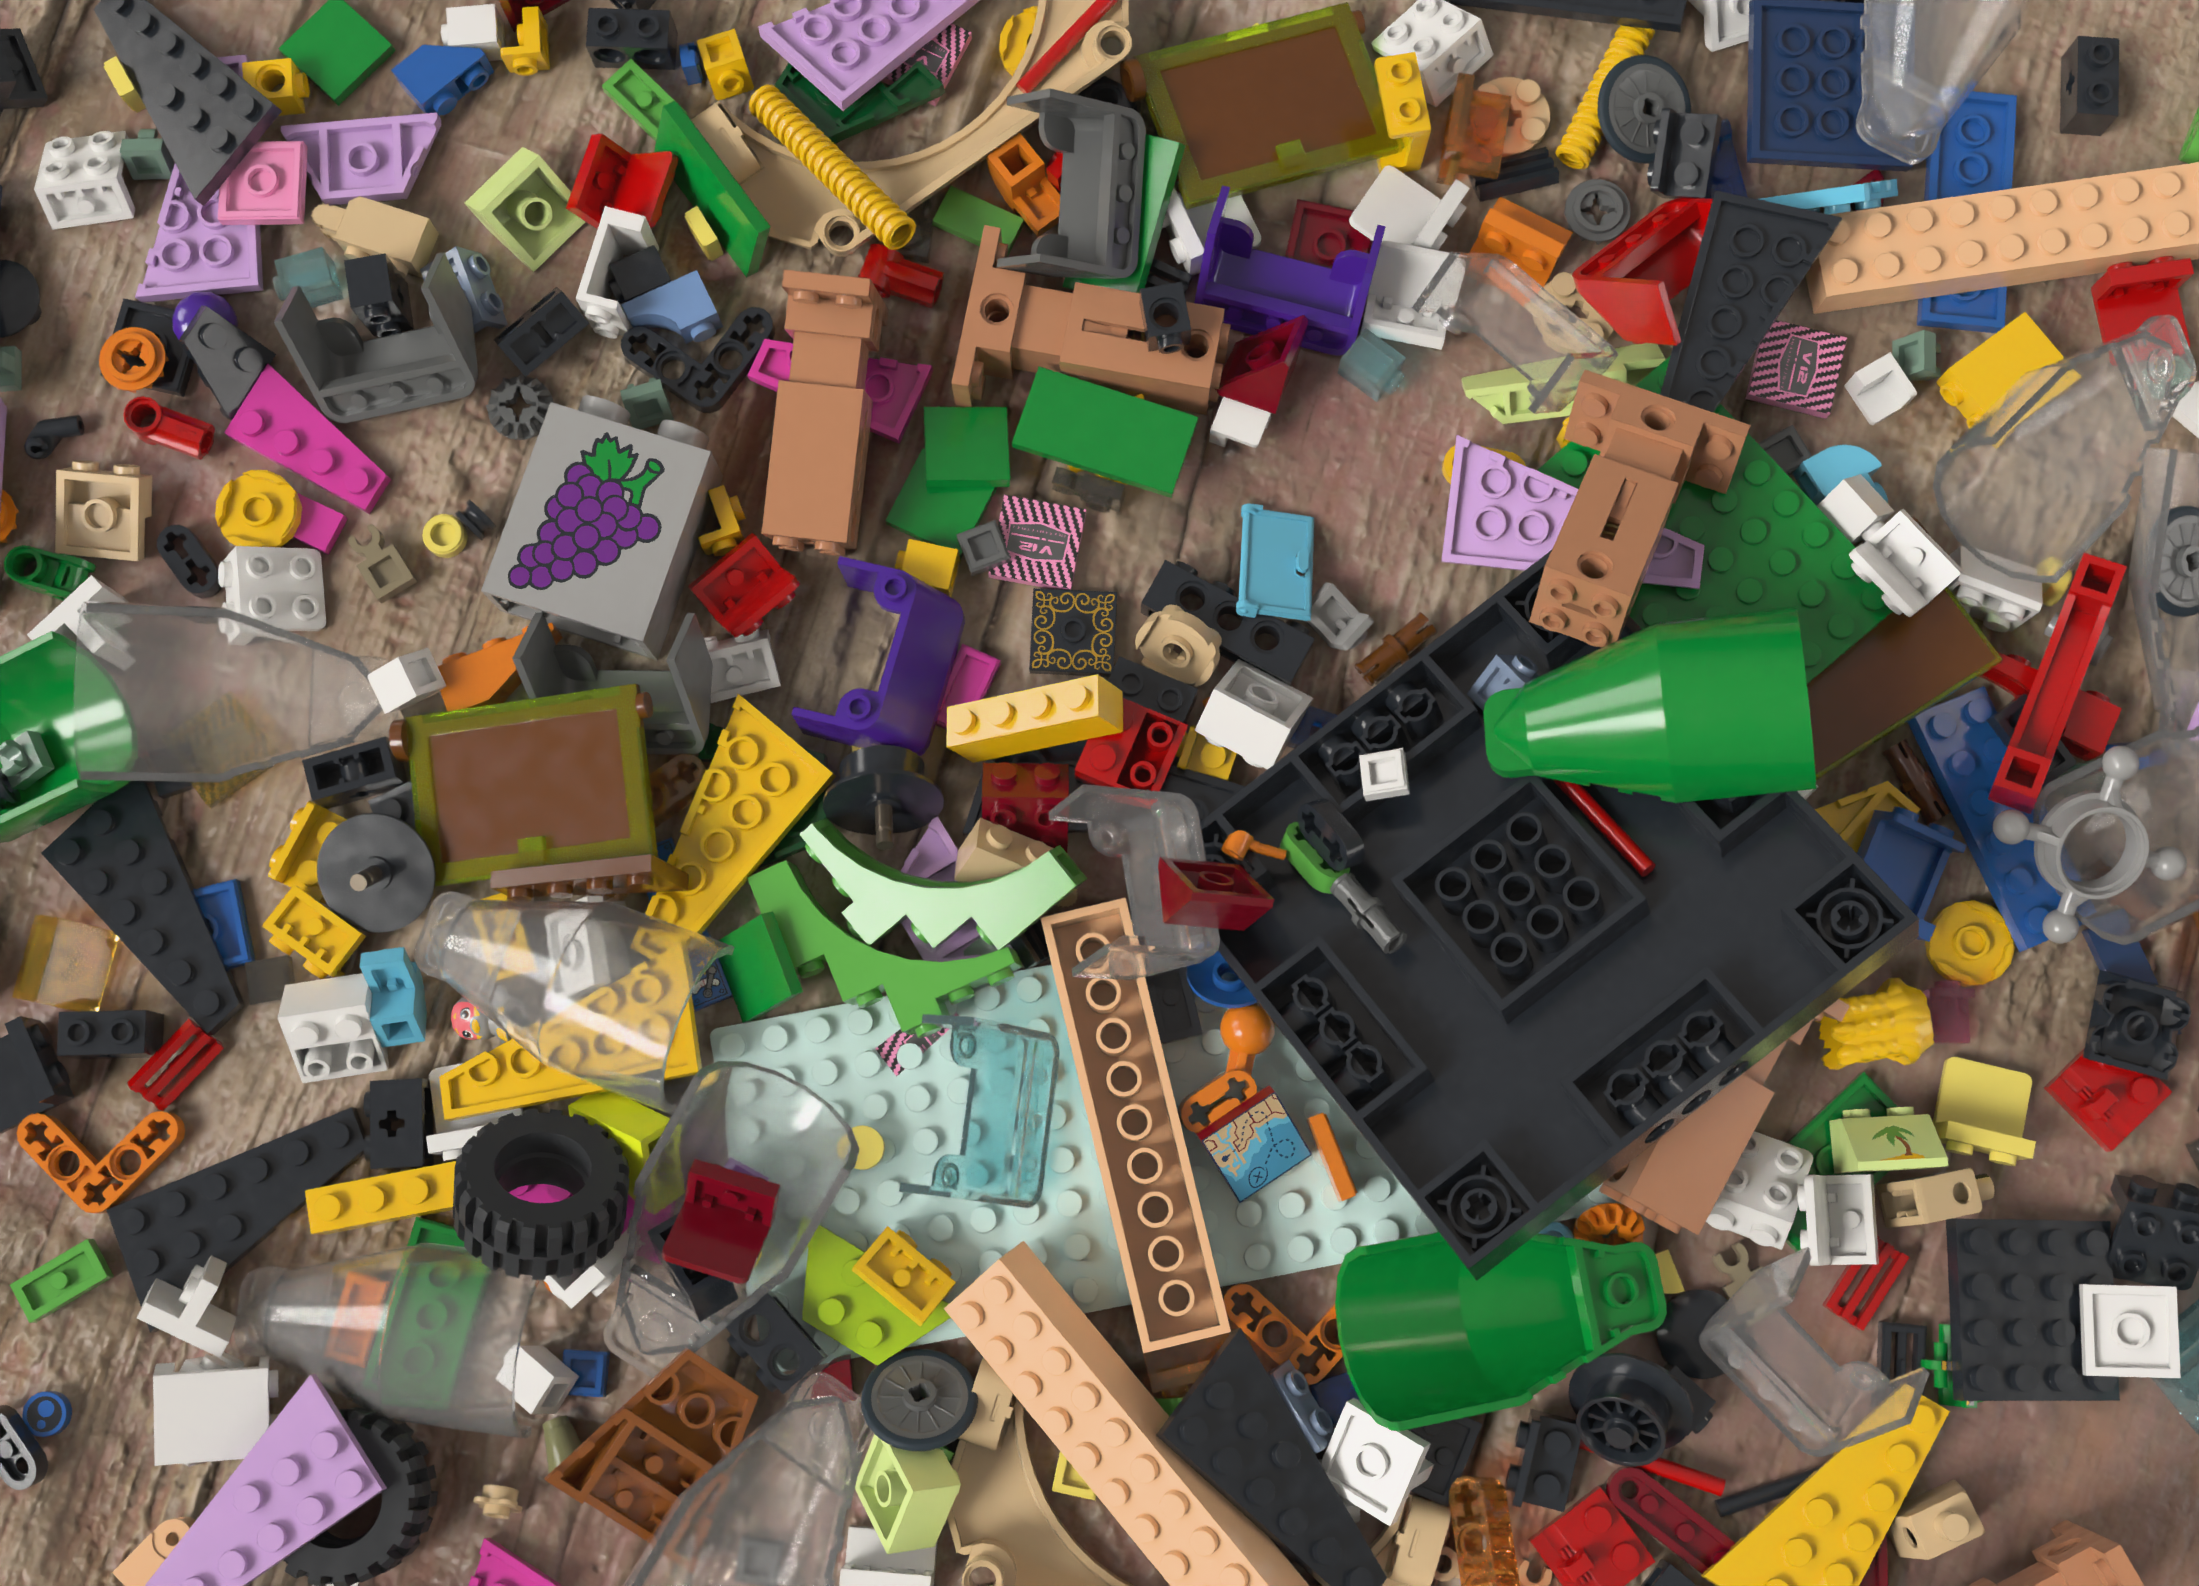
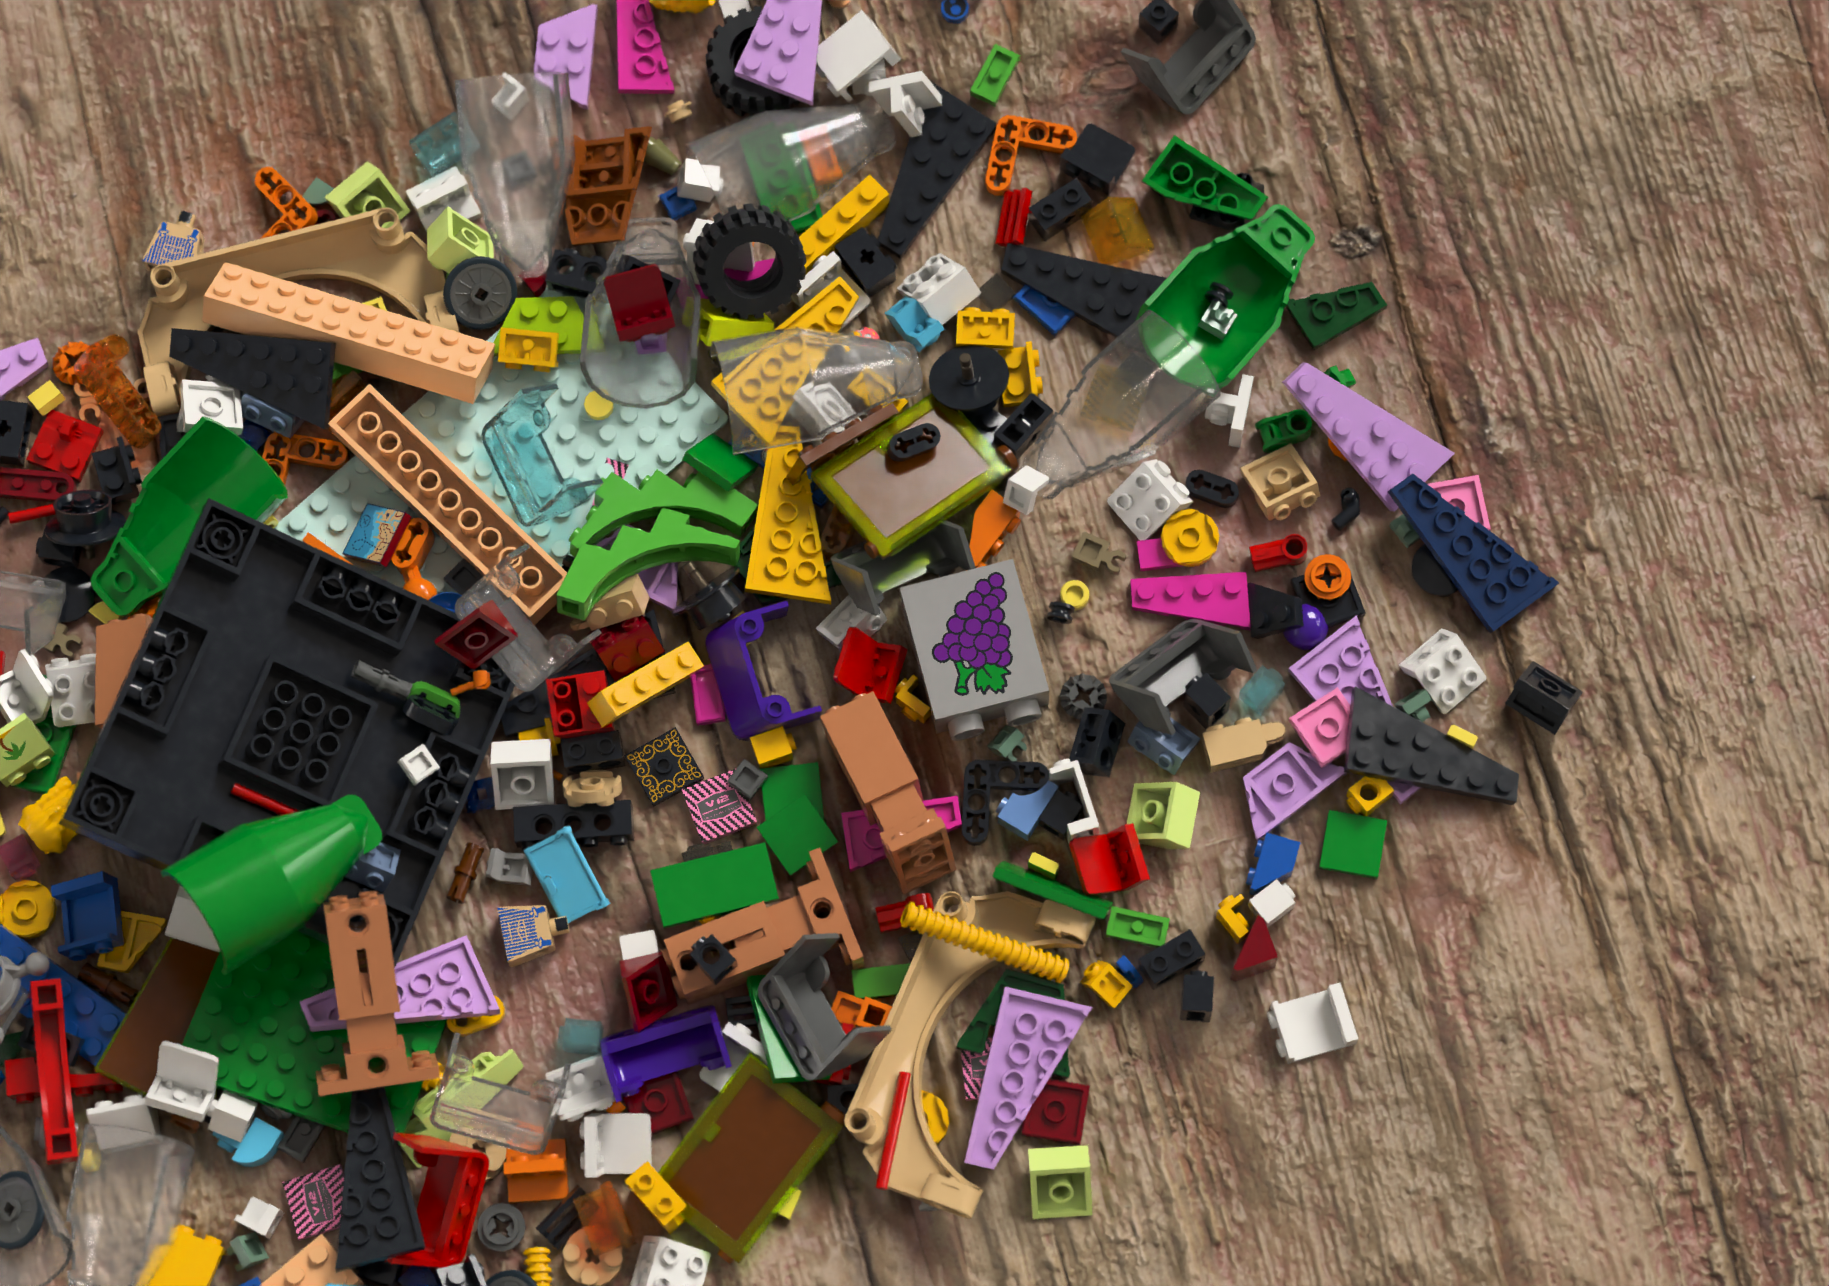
camera: 150 degrees right, 5 degrees down
none -> torso [498,905,570,967]
none -> black beam [886,423,941,462]

